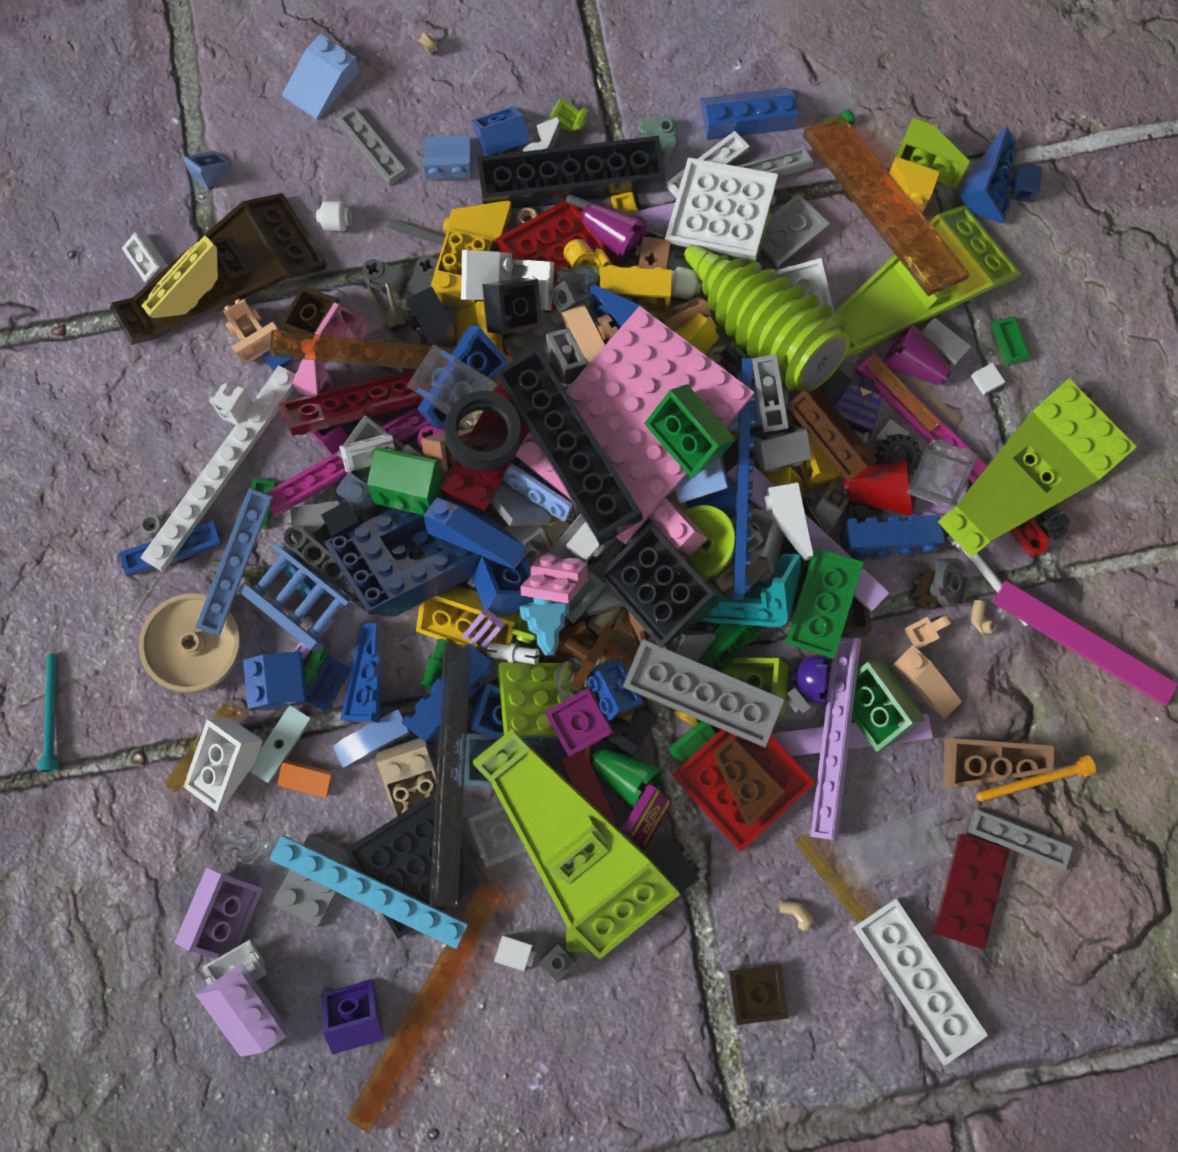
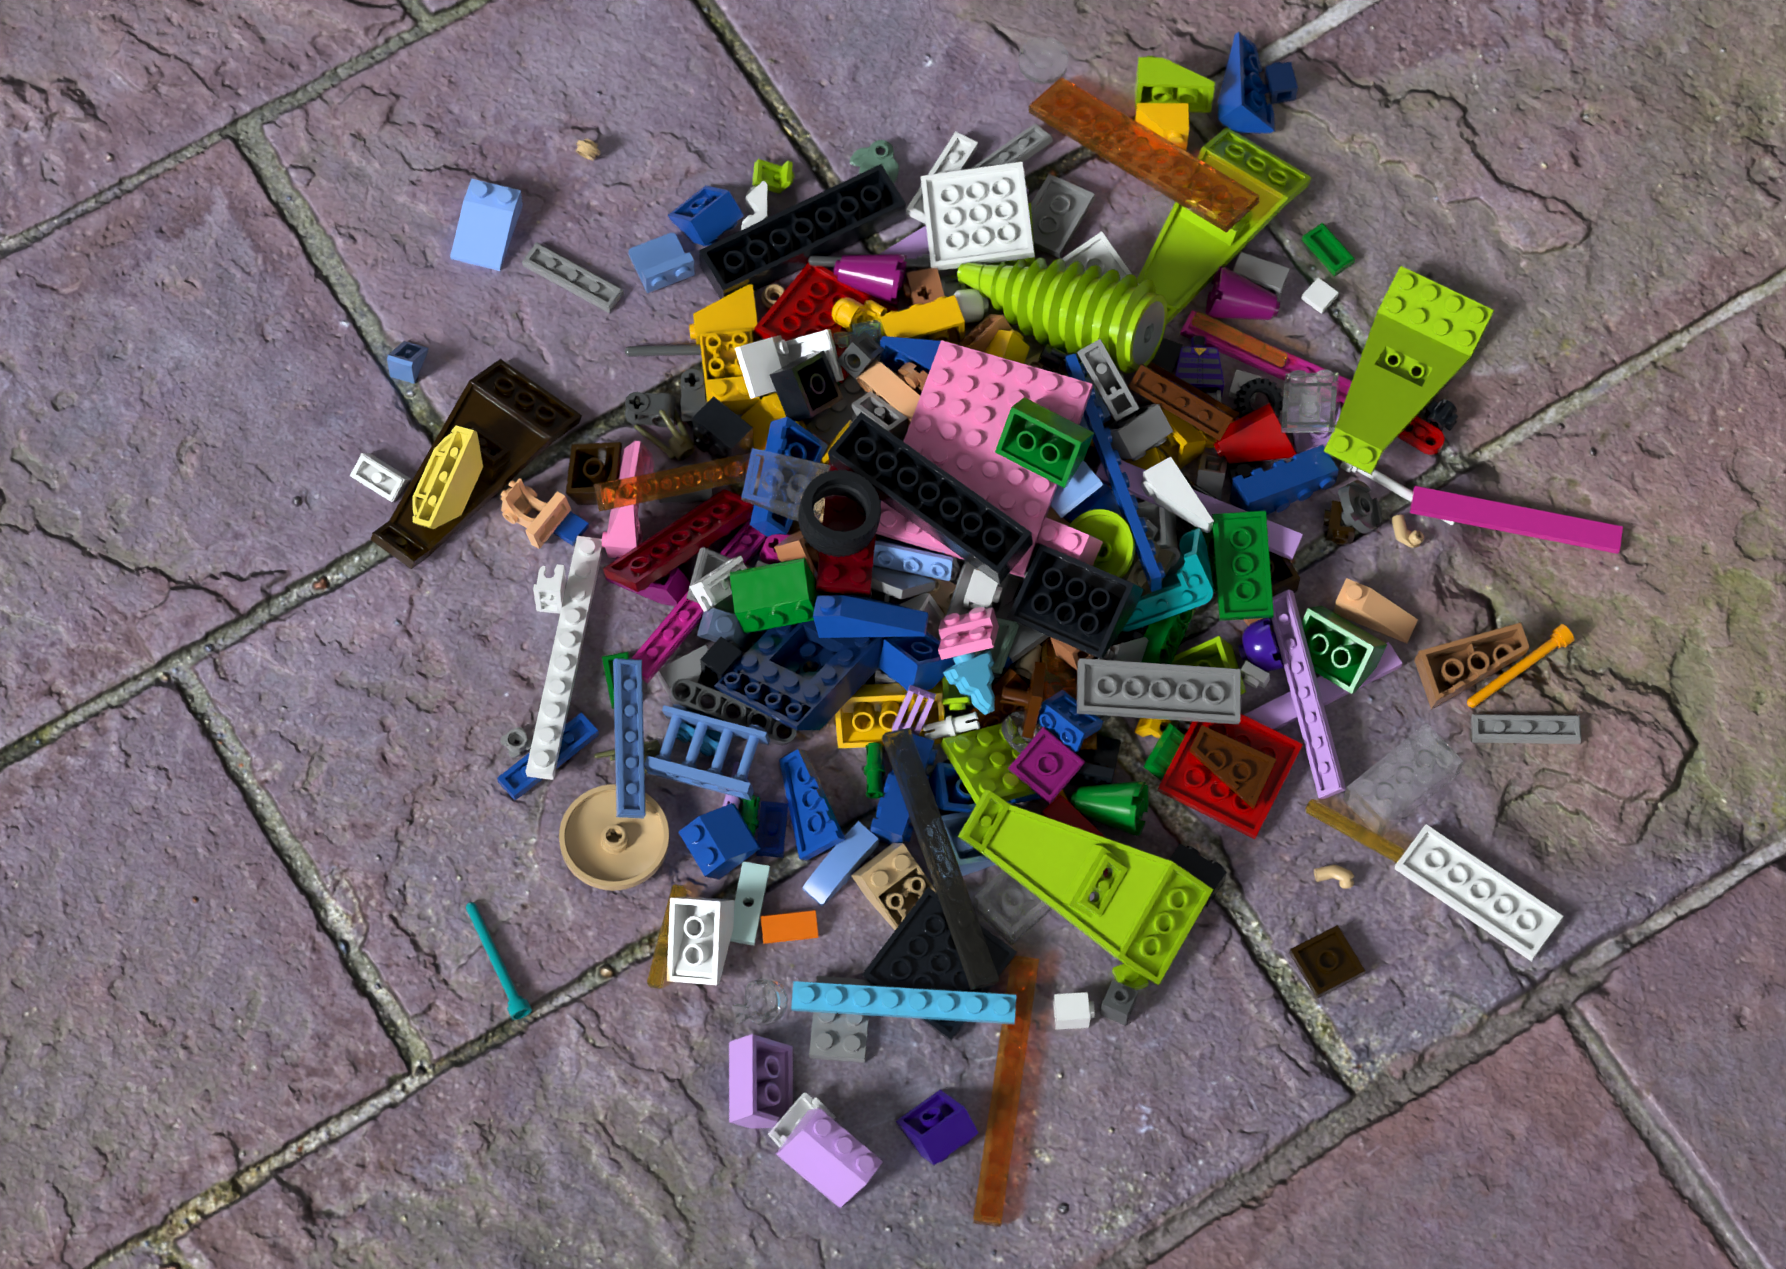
camera: 20 degrees left, 10 degrees down
white head [316,201,352,231] -> none
yellow tile [610,192,638,214] -> none
magenta tile [623,784,672,847] -> none
blue slope [700,88,799,140] -> none
green hand [822,109,855,127] -> none
light nougat plate [904,615,951,650] -> none
dark red plate [932,834,1010,950] -> none

